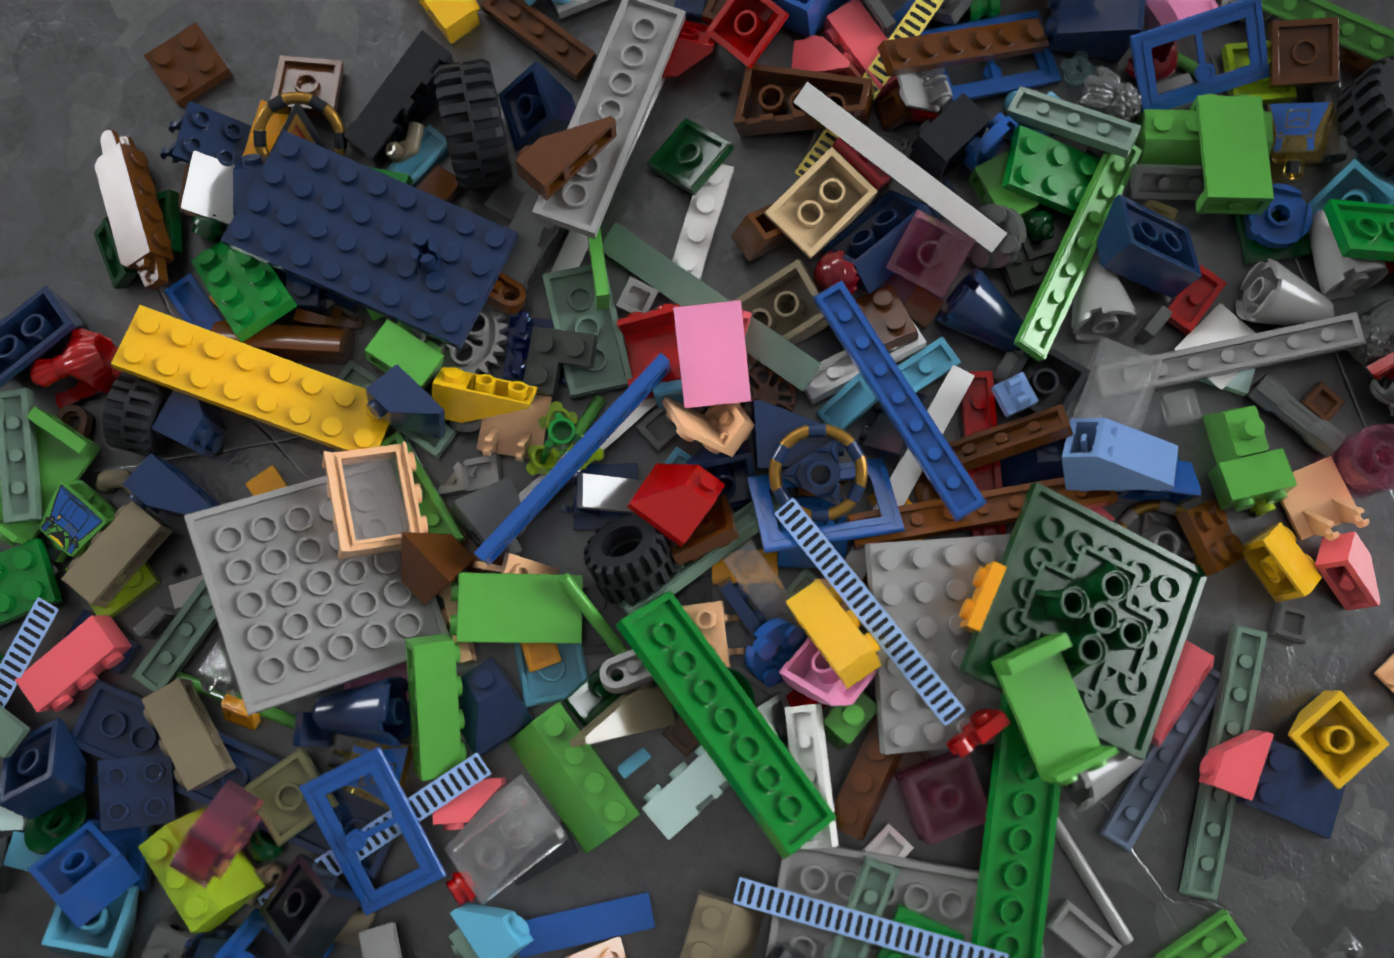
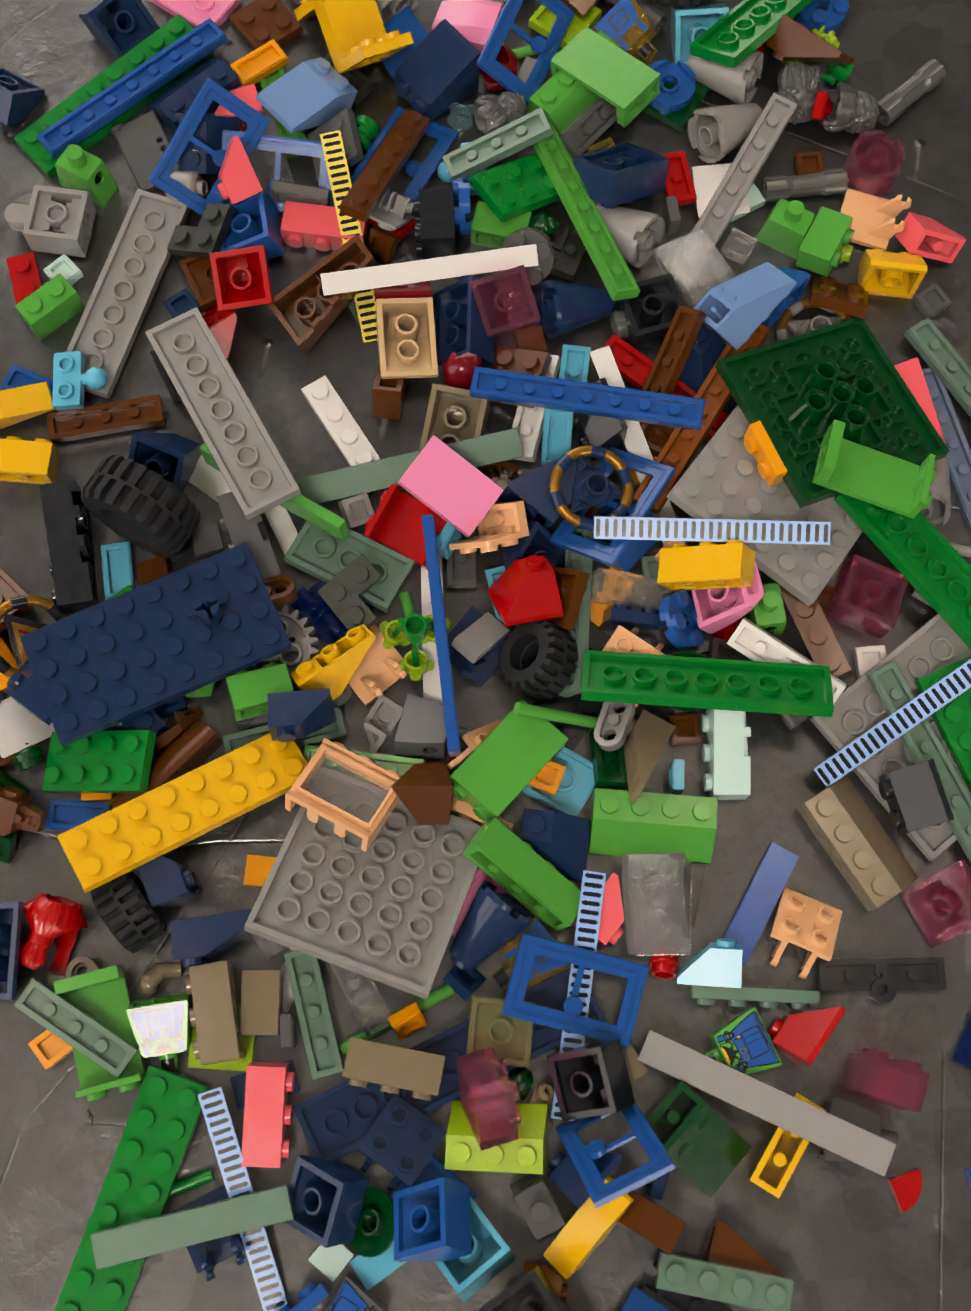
camera: 50 degrees left, 5 degrees down
dark tan arm [385,122,425,163] -> none
reddish brown slope [515,116,617,201] -> none
dark green tile [646,118,734,196] -> none
coral slope [792,36,861,78] -> none
red plate [945,708,1011,758] -> none
medium blue tile [991,372,1038,418] -> none
none -> dark tan panel [240,970,284,1036]

